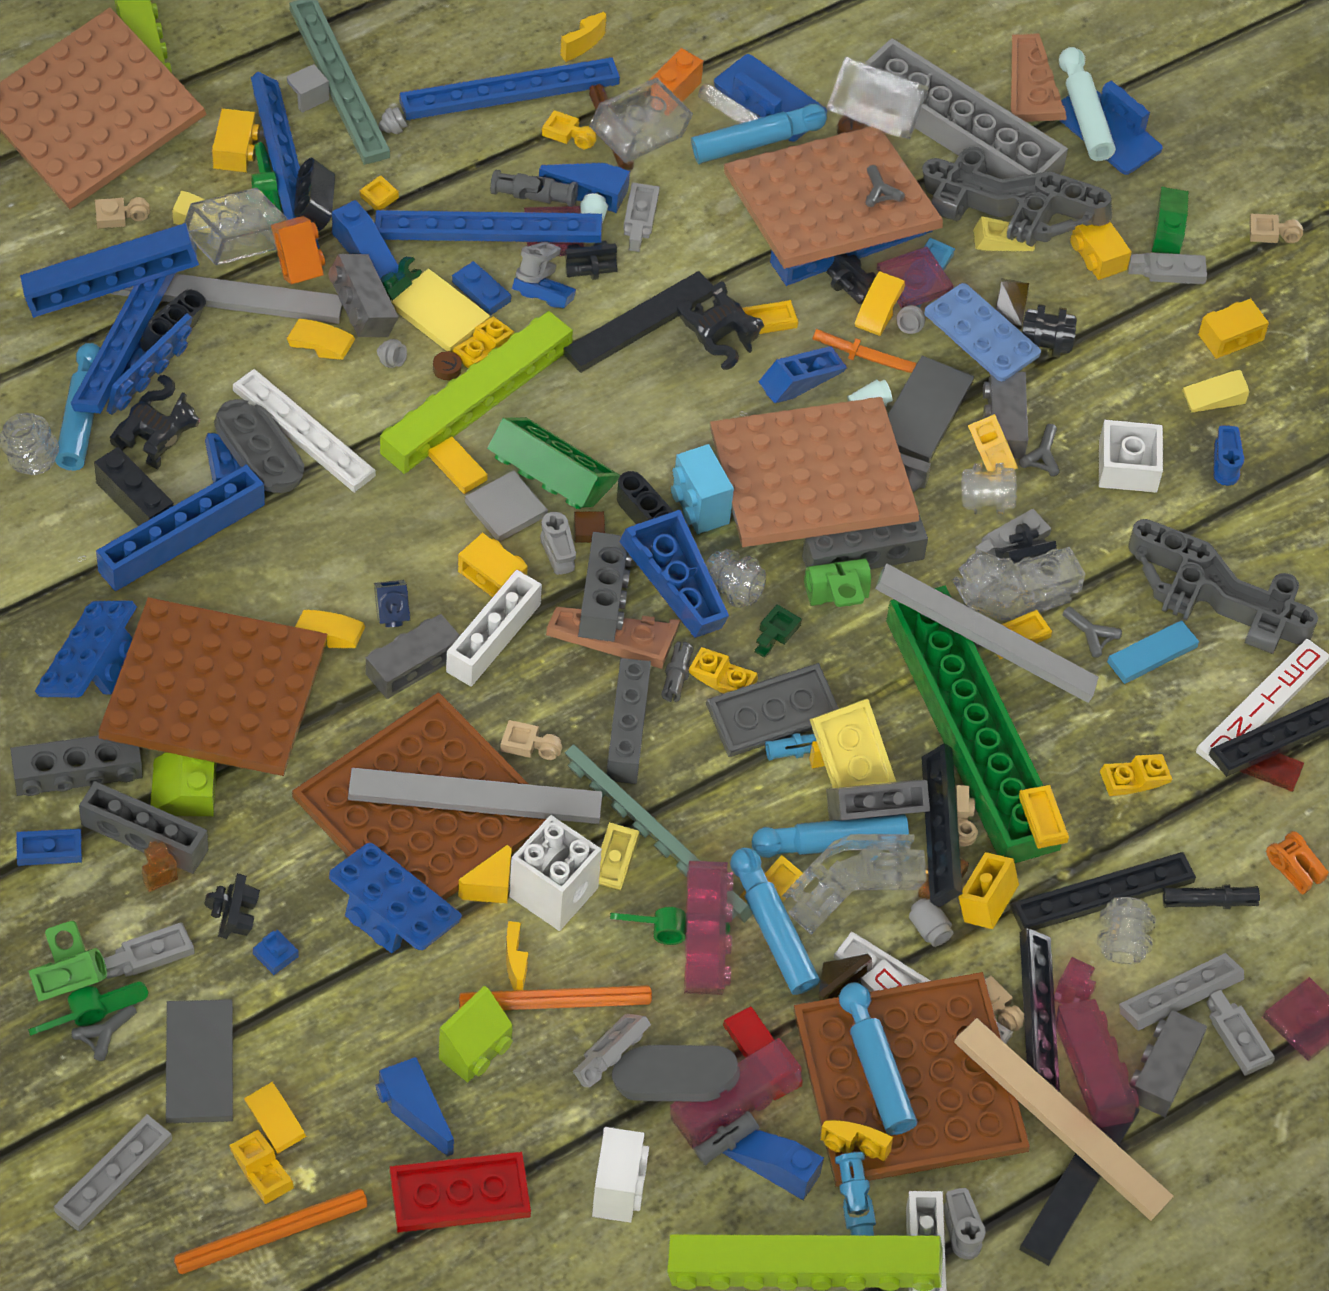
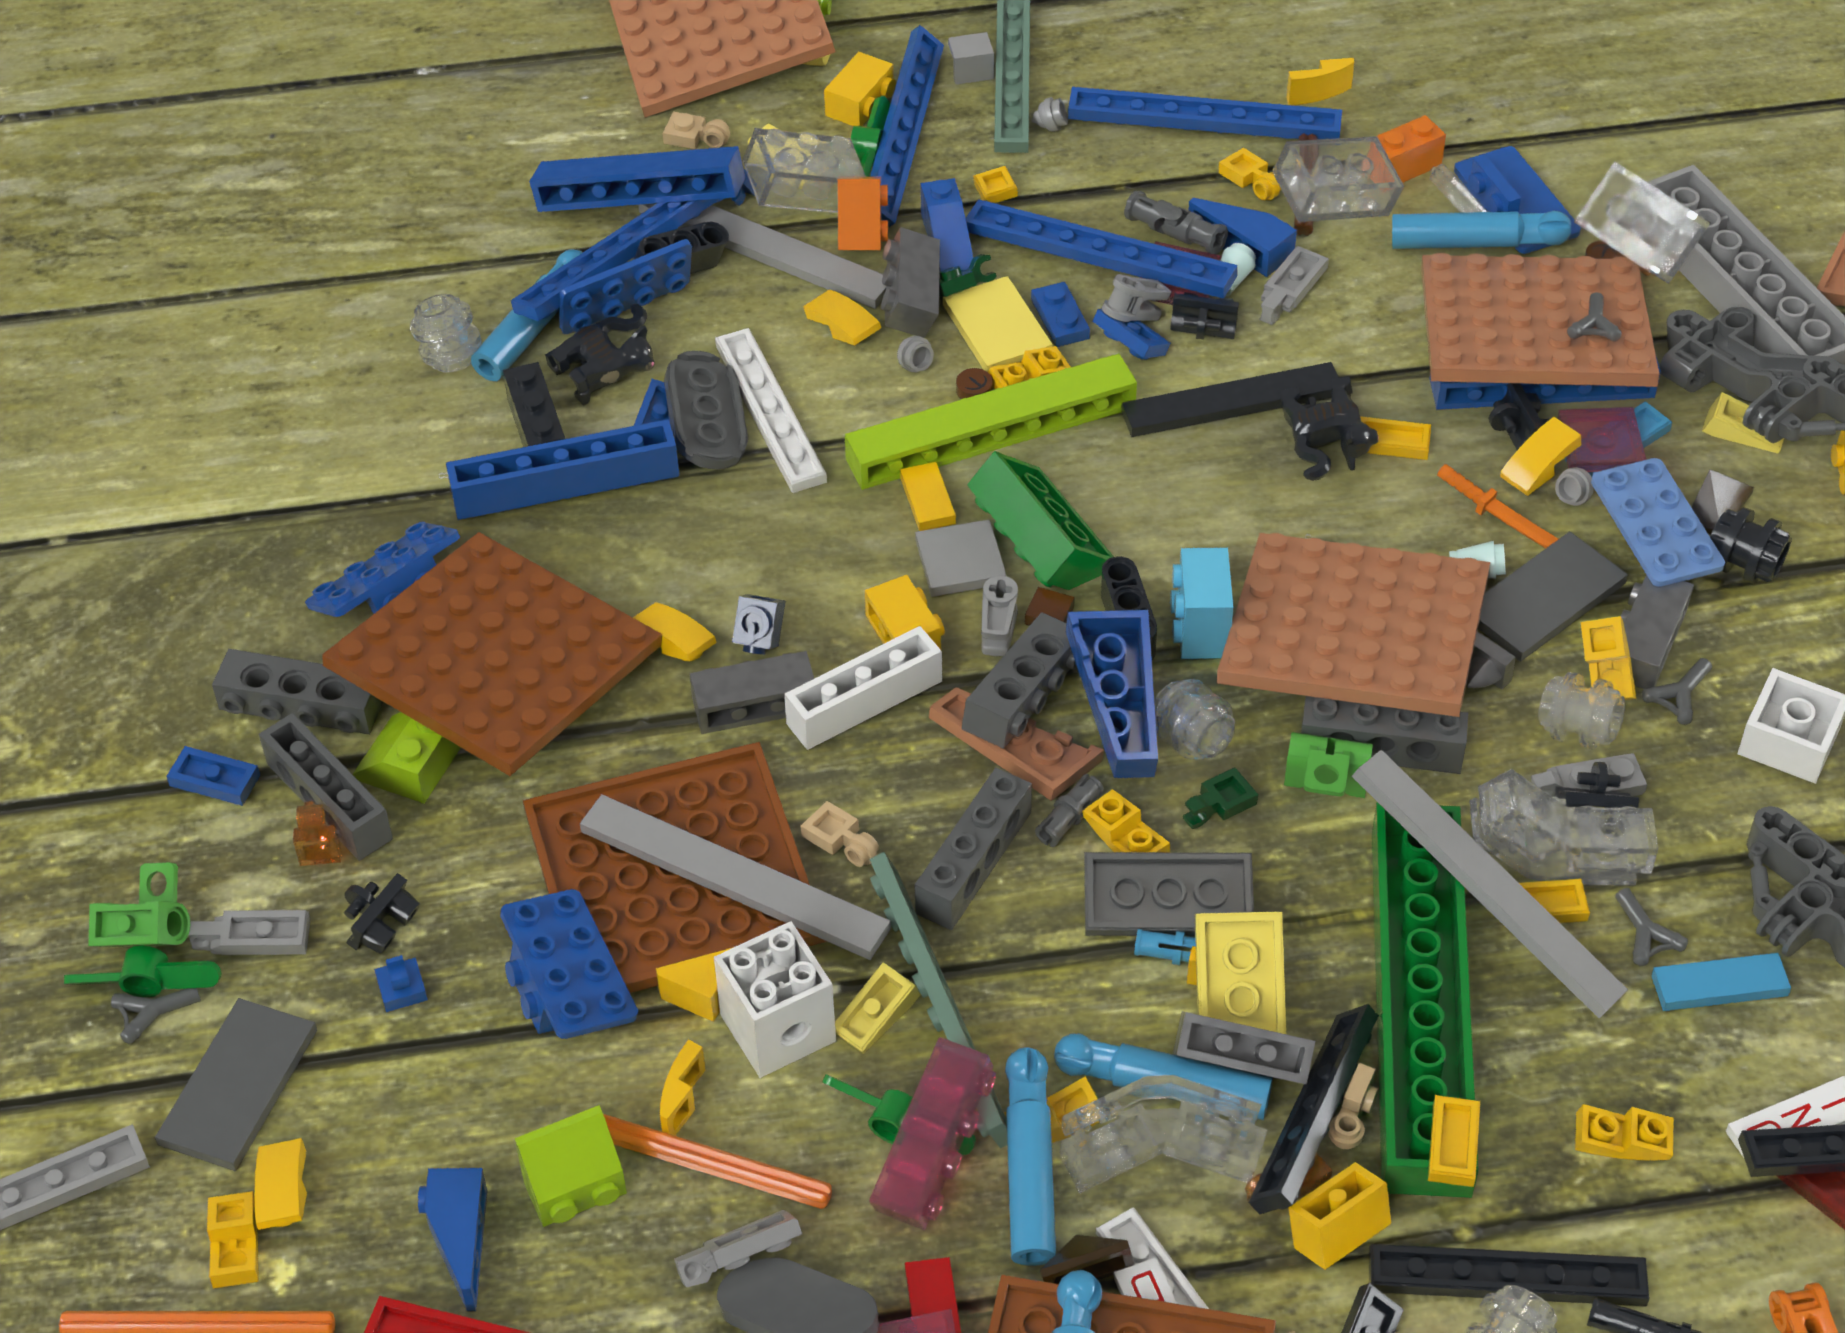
camera: 30 degrees right, 5 degrees down
black beam [294,157,335,231] -> none
blue slope [758,346,847,404] -> none
light grey brick [909,898,953,947] -> none

